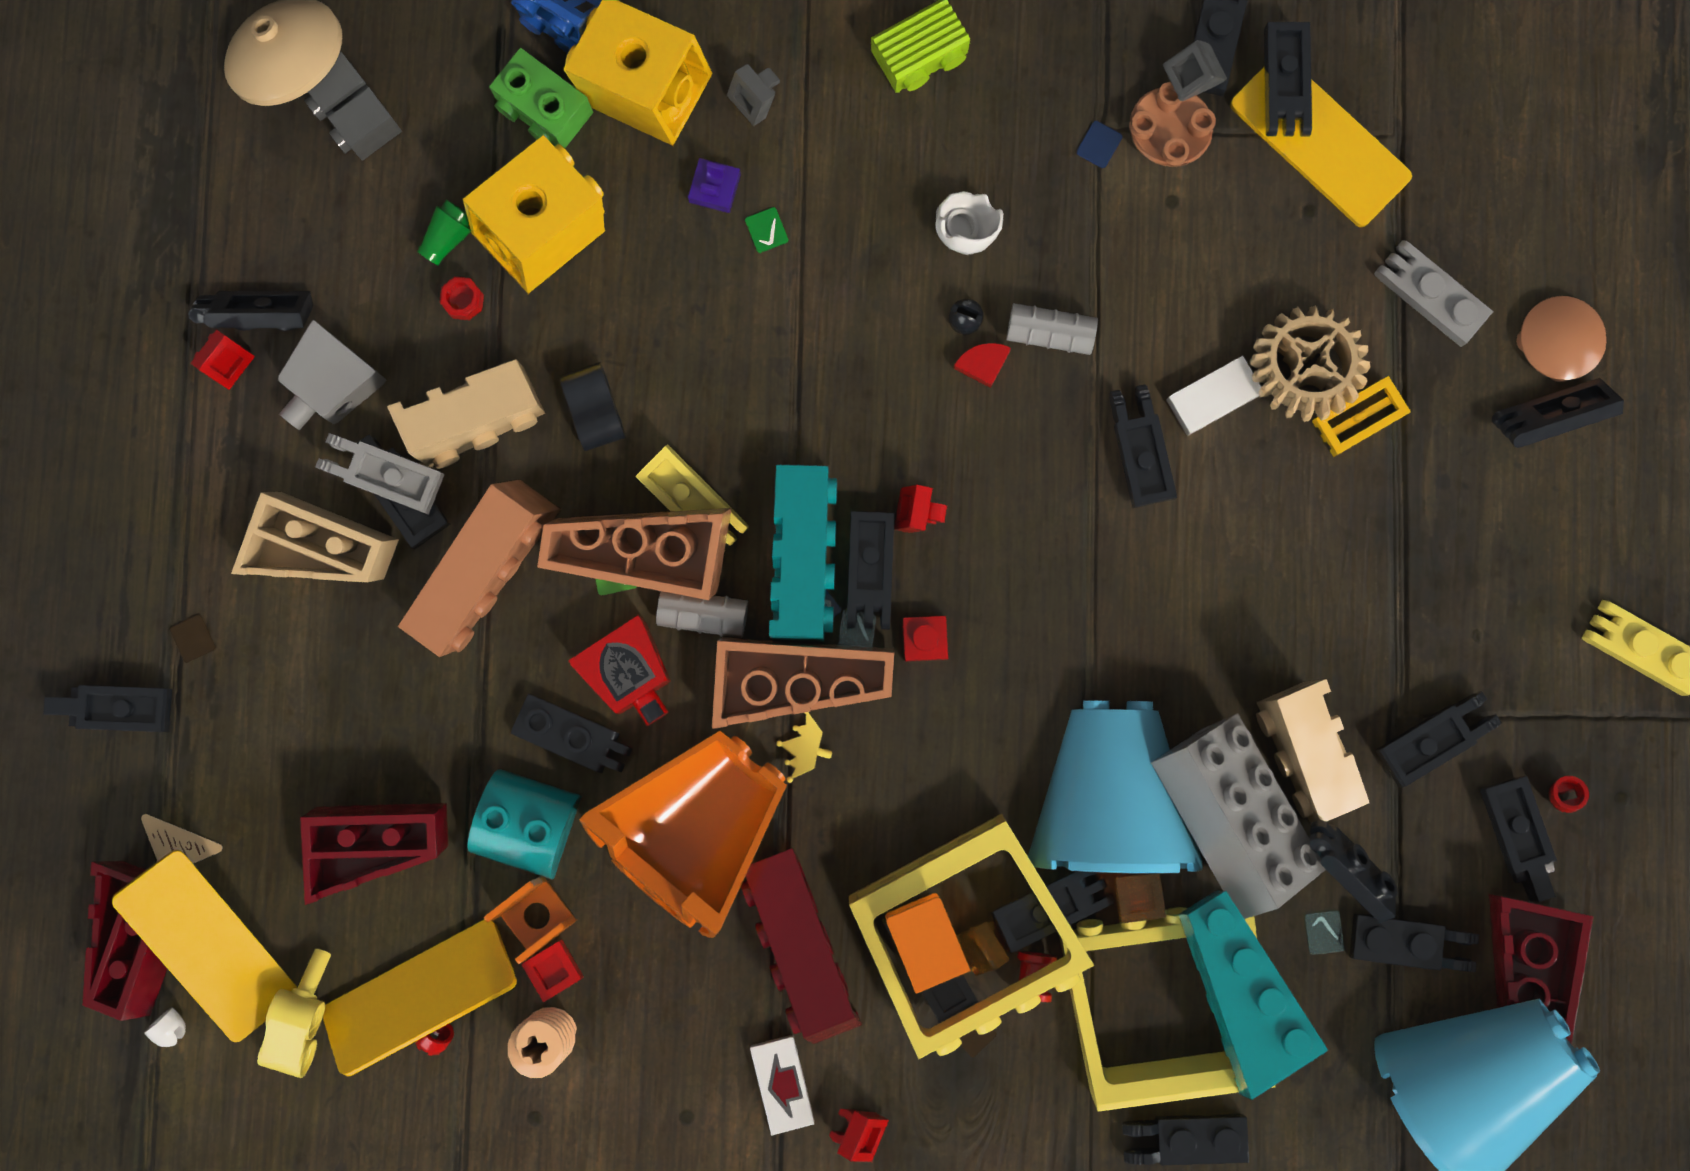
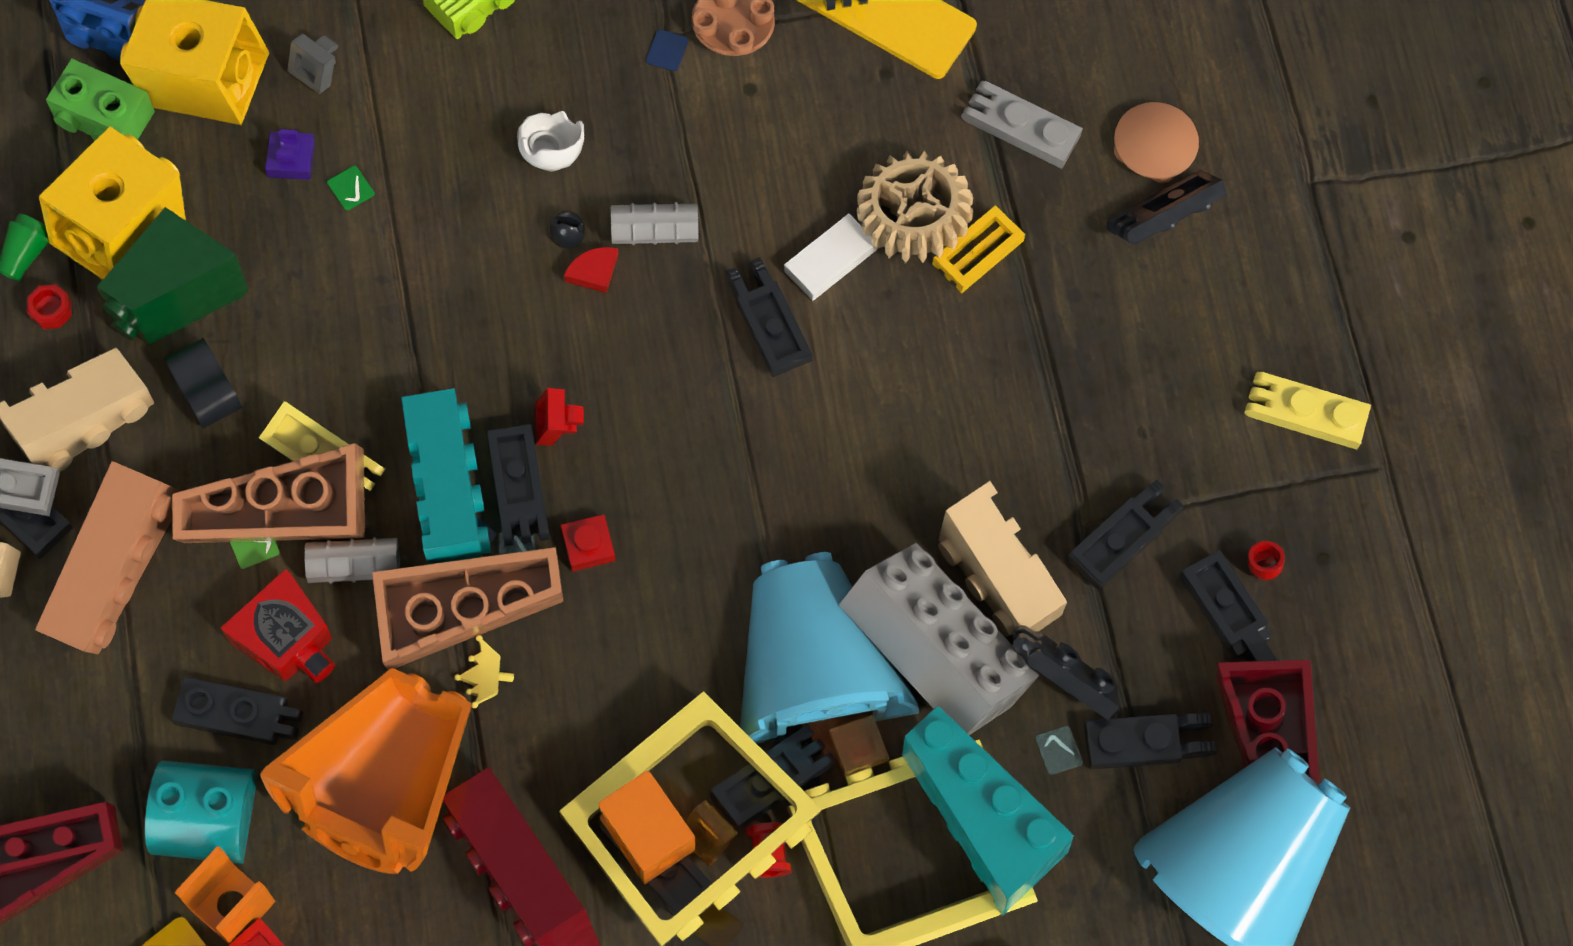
camera: 20 degrees left, 15 degrees down
none -> dark green slope [97,207,249,345]

